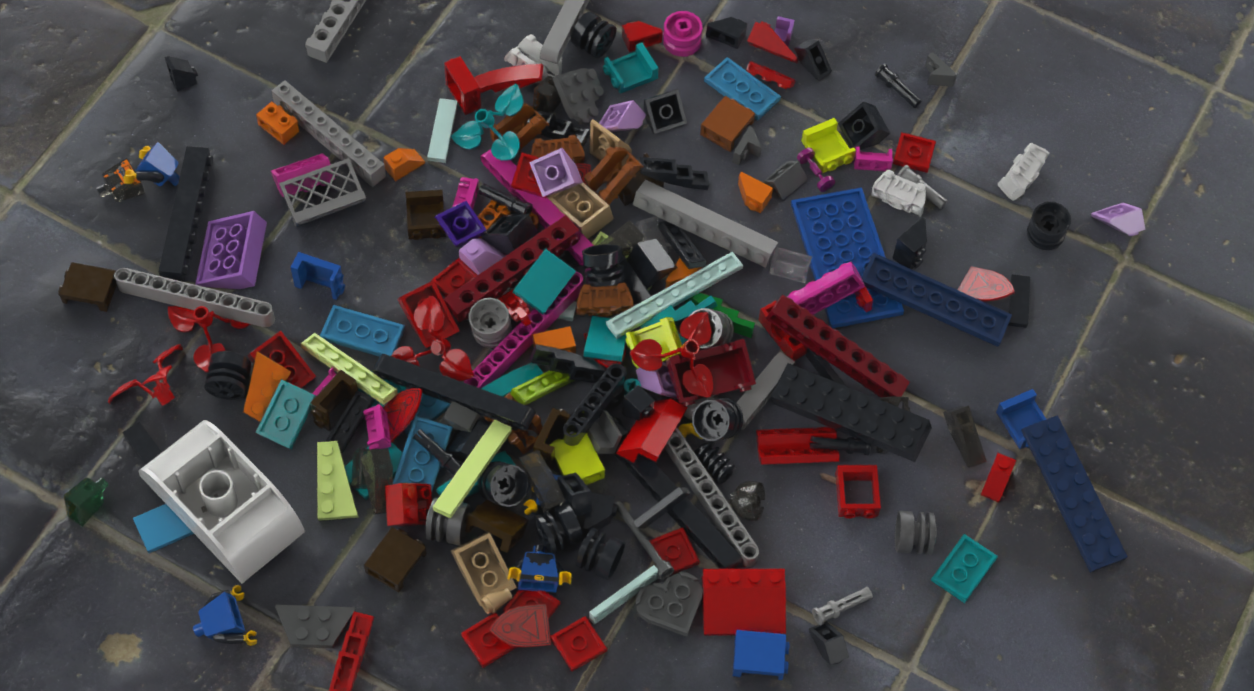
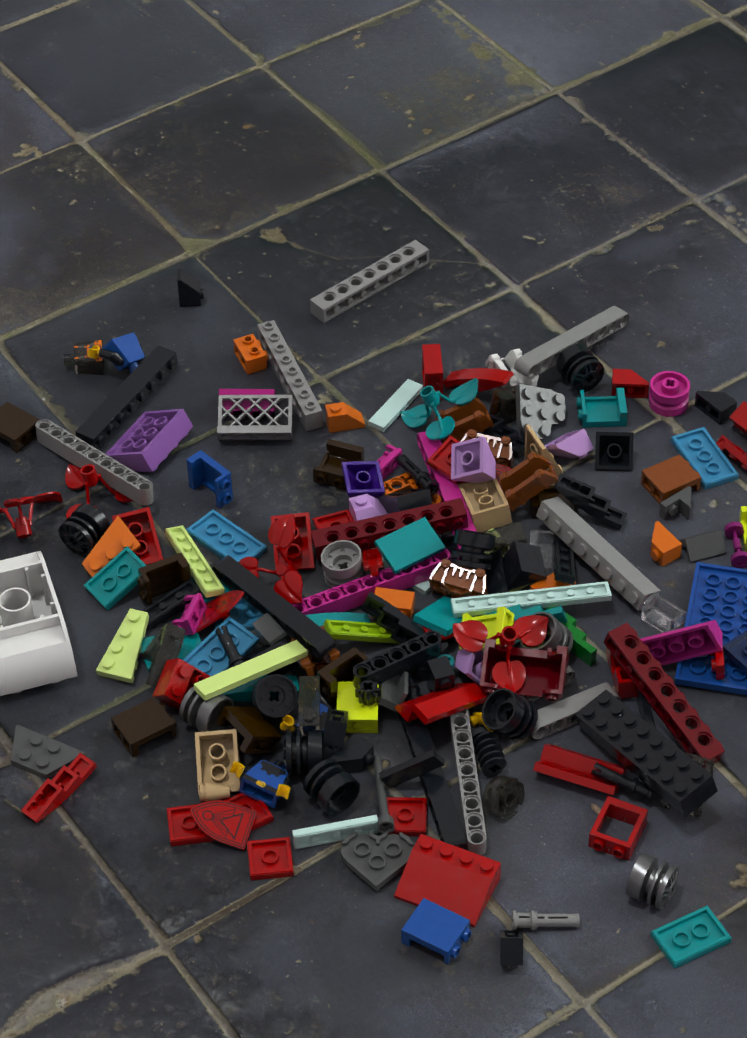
camera: 30 degrees right, 15 degrees down
none -> black gear [355,680,381,706]

